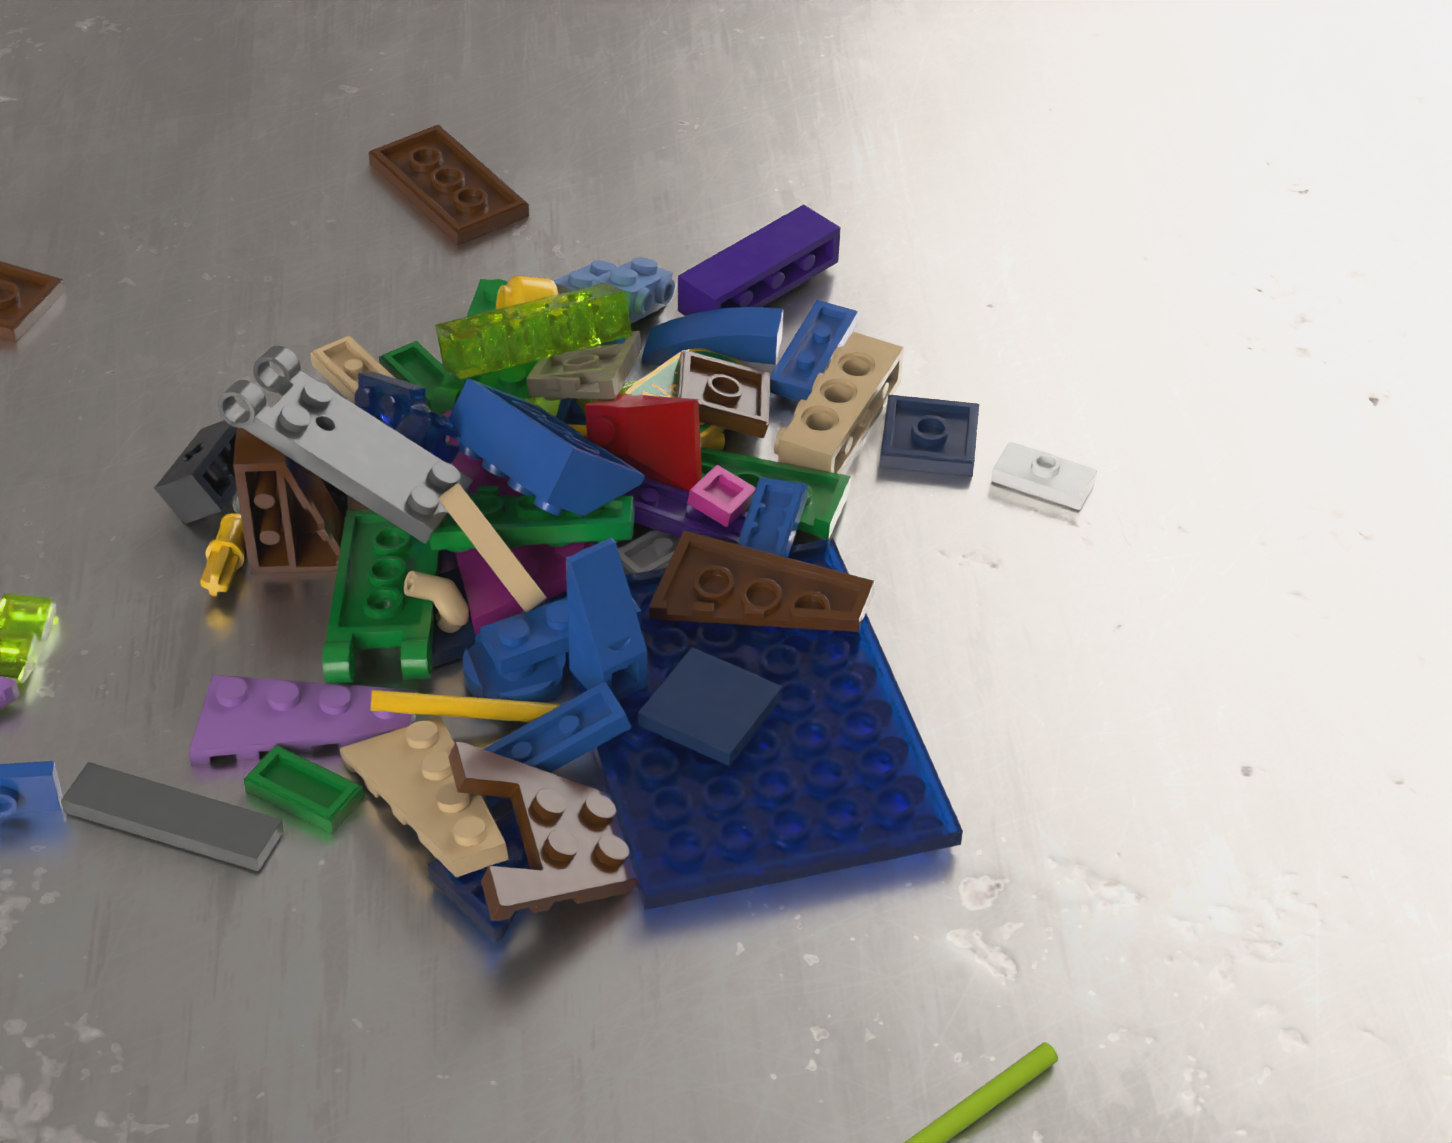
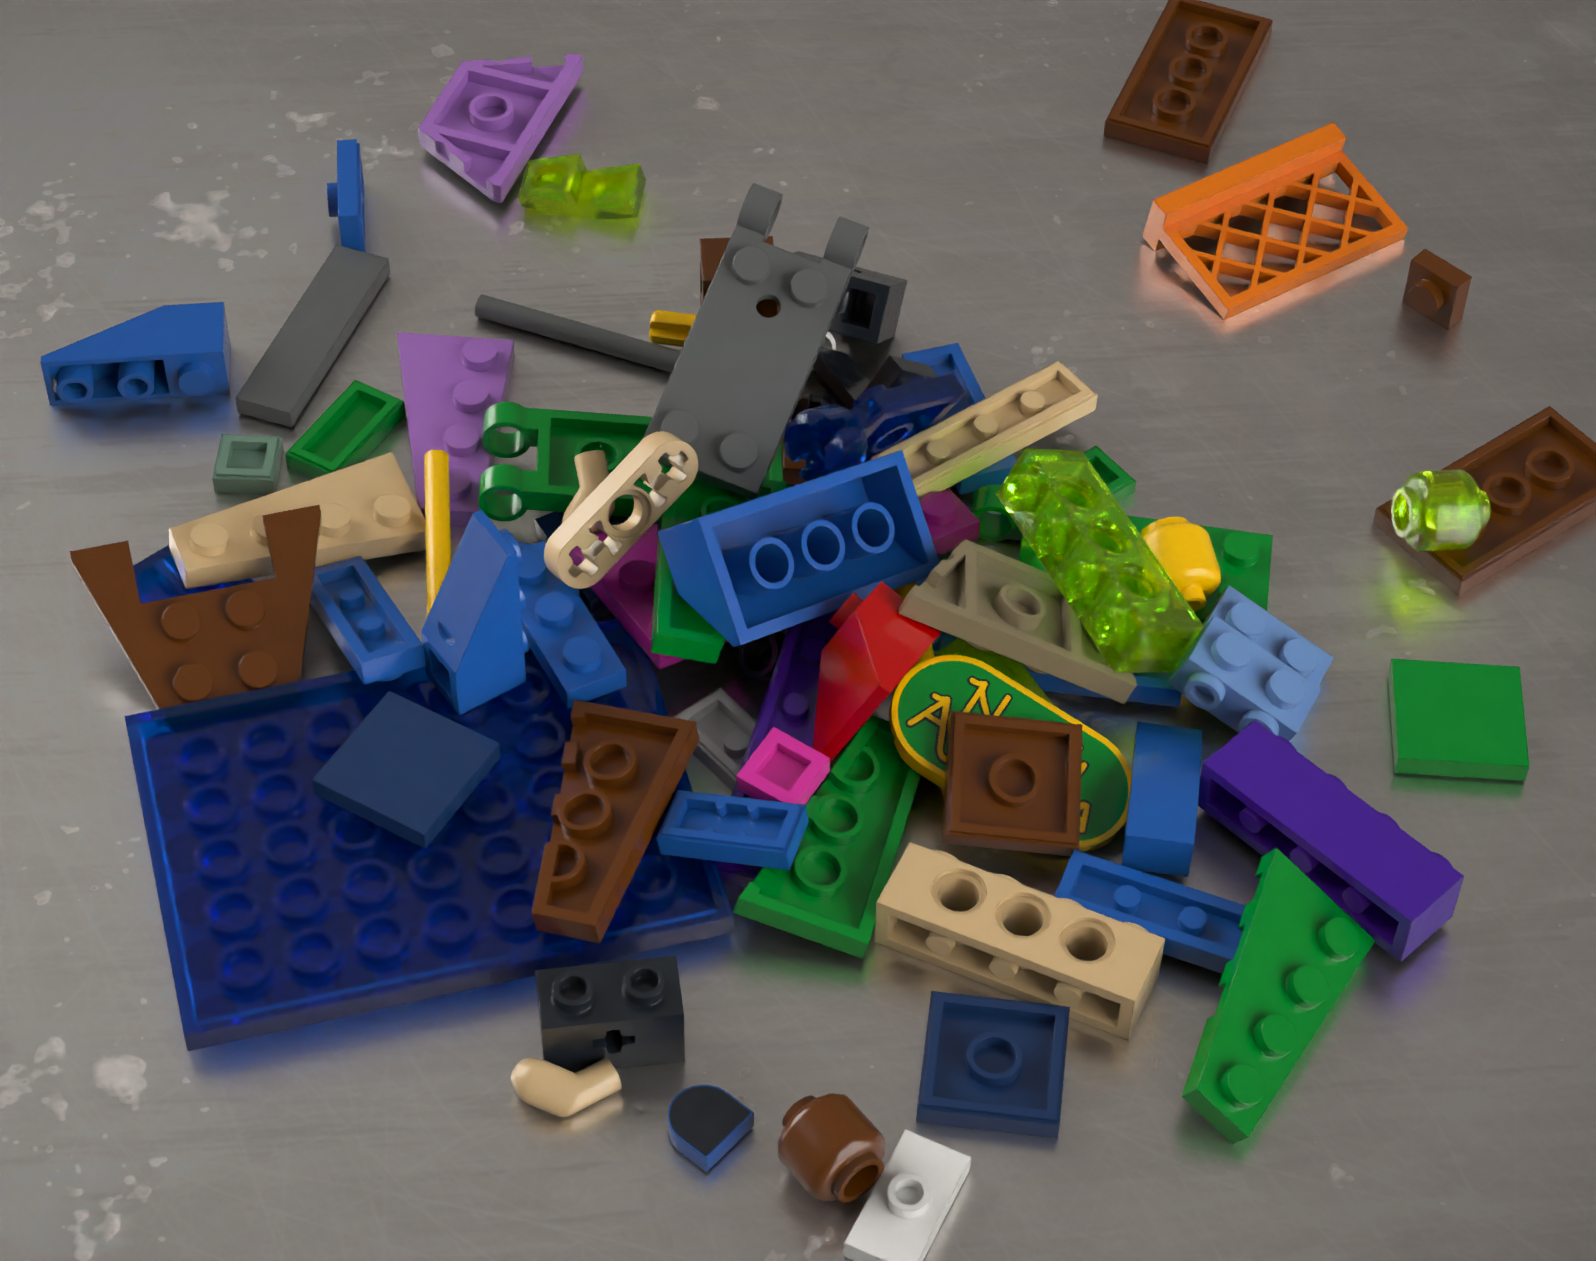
camera: 90 degrees right, 5 degrees up
none -> blue slope [40,302,231,405]
none -> sand green tile [212,434,284,495]
none -> dark grey bar [475,294,681,373]
none -> tan arm [511,1058,622,1117]
none -> black brick [535,956,685,1073]
none -> black tile [668,1085,754,1172]
none -> reddish brown head [778,1093,885,1203]
none -> orange fence [1142,122,1408,320]
none -> green wing [1182,848,1375,1144]
none -> green tile [1388,659,1530,781]
none -> clear neon green head [1391,469,1490,552]
none -> reddish brown plate [1402,249,1472,330]

